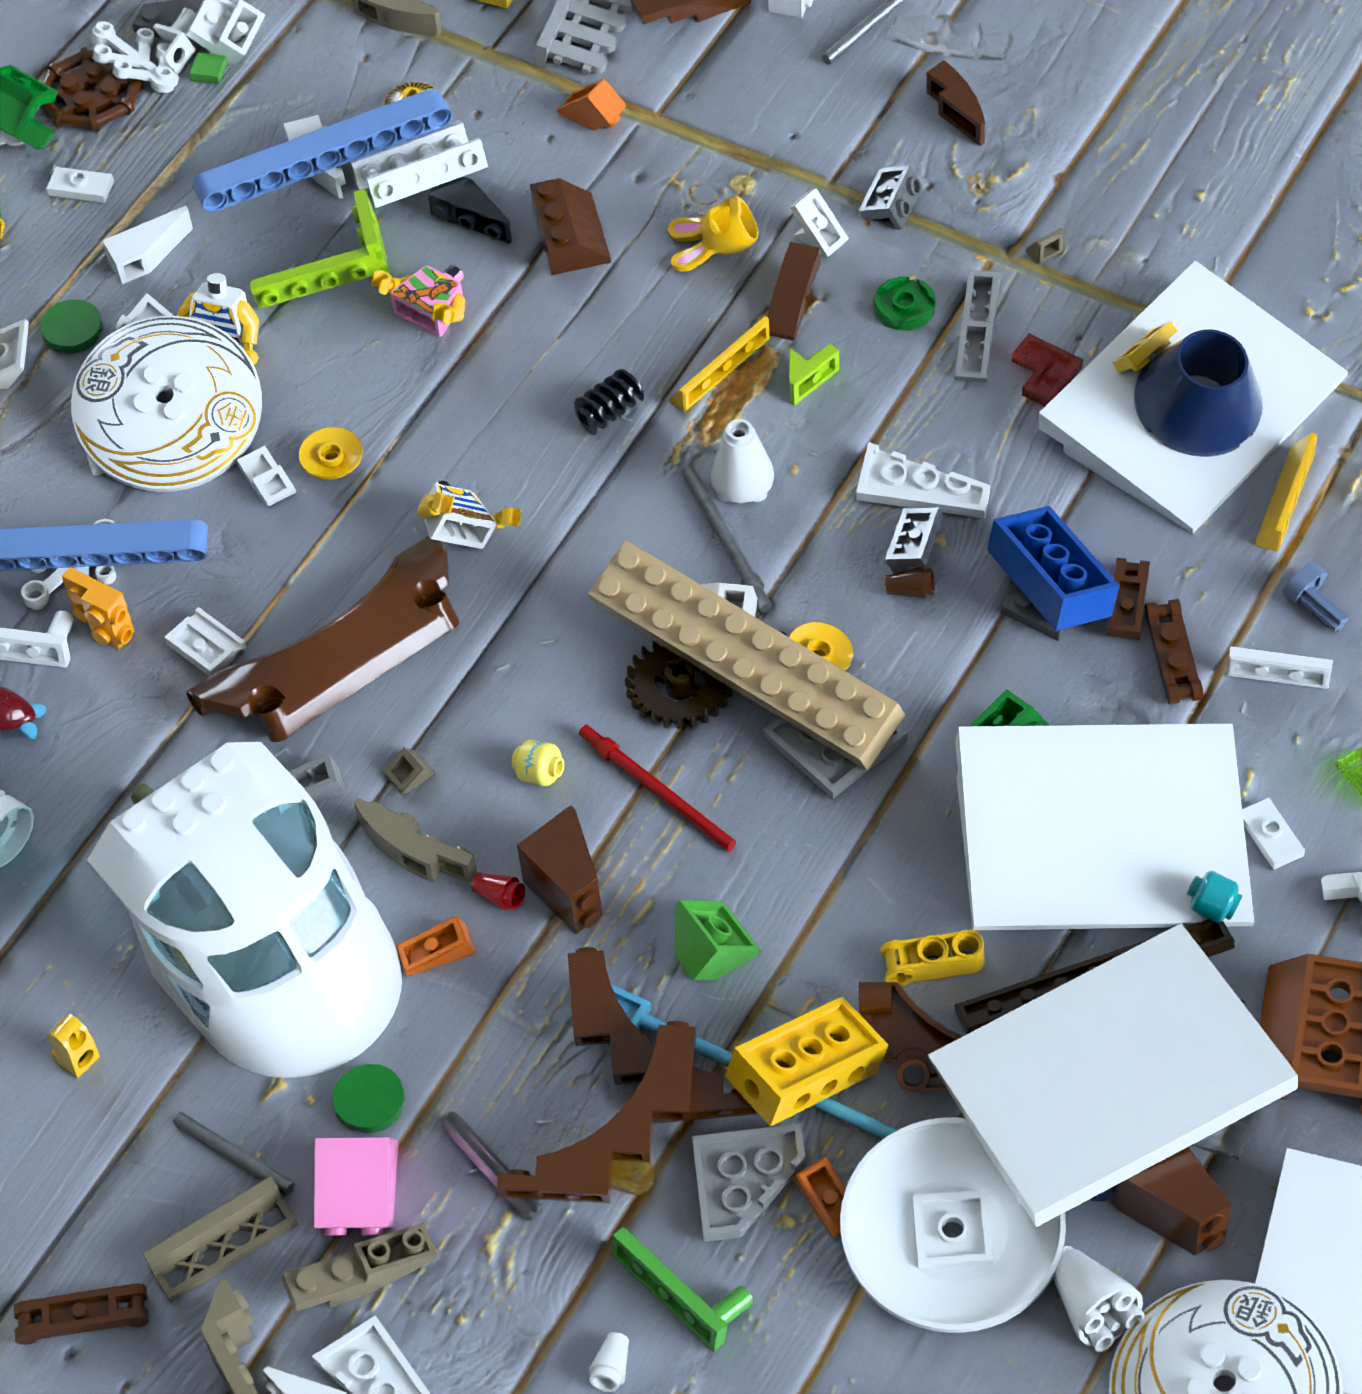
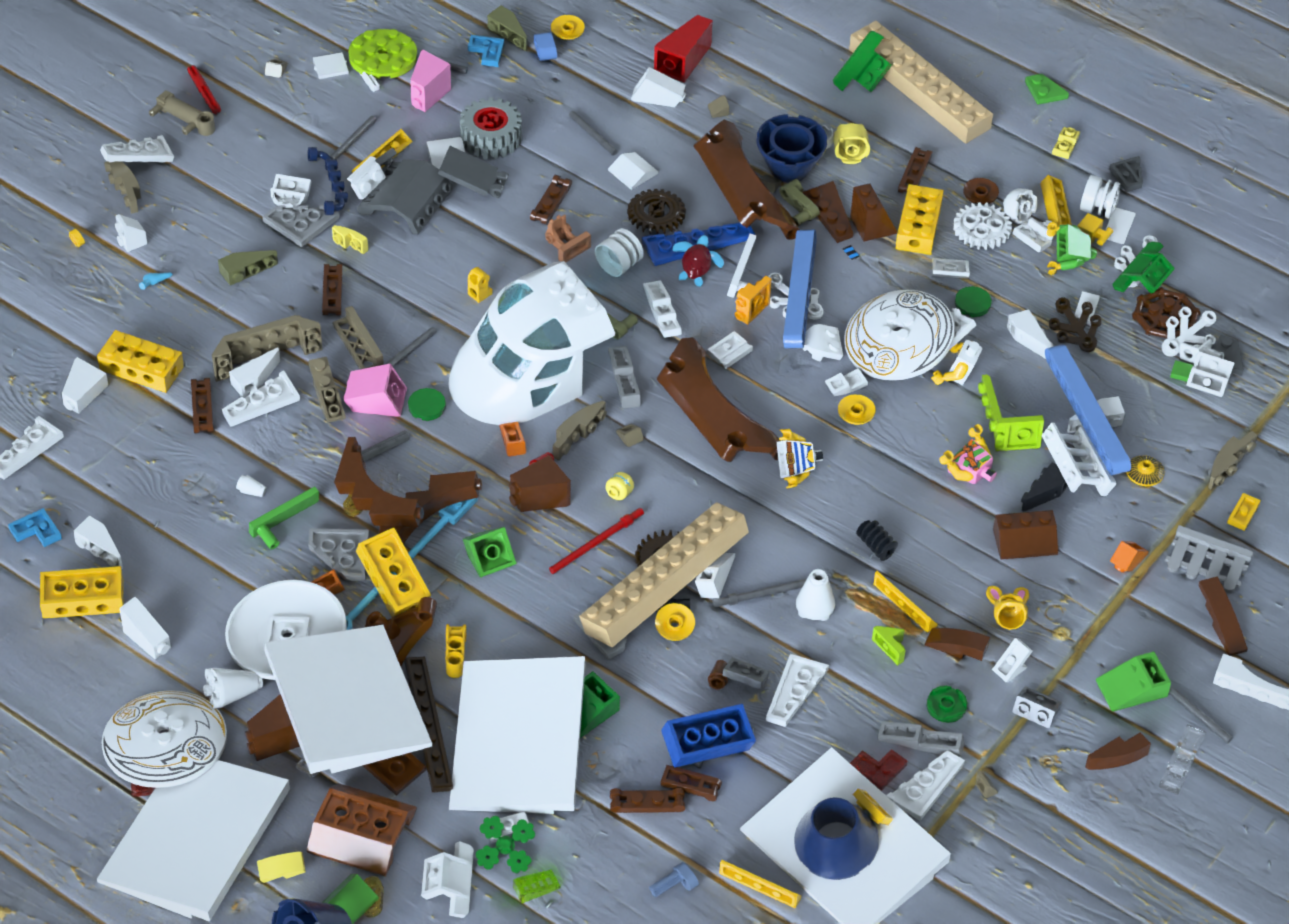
camera: 90 degrees right, 5 degrees down
teal head [1186,870,1243,923] -> none
white tile [1227,646,1333,689] -> none
none -> green plant [476,816,535,873]
none -> white slope [643,280,682,338]
none -> white slope [803,324,843,361]
none -> white wing [886,750,965,821]
none -> dark brown plant [1049,297,1102,352]
none -> bright green slope [1096,651,1171,712]

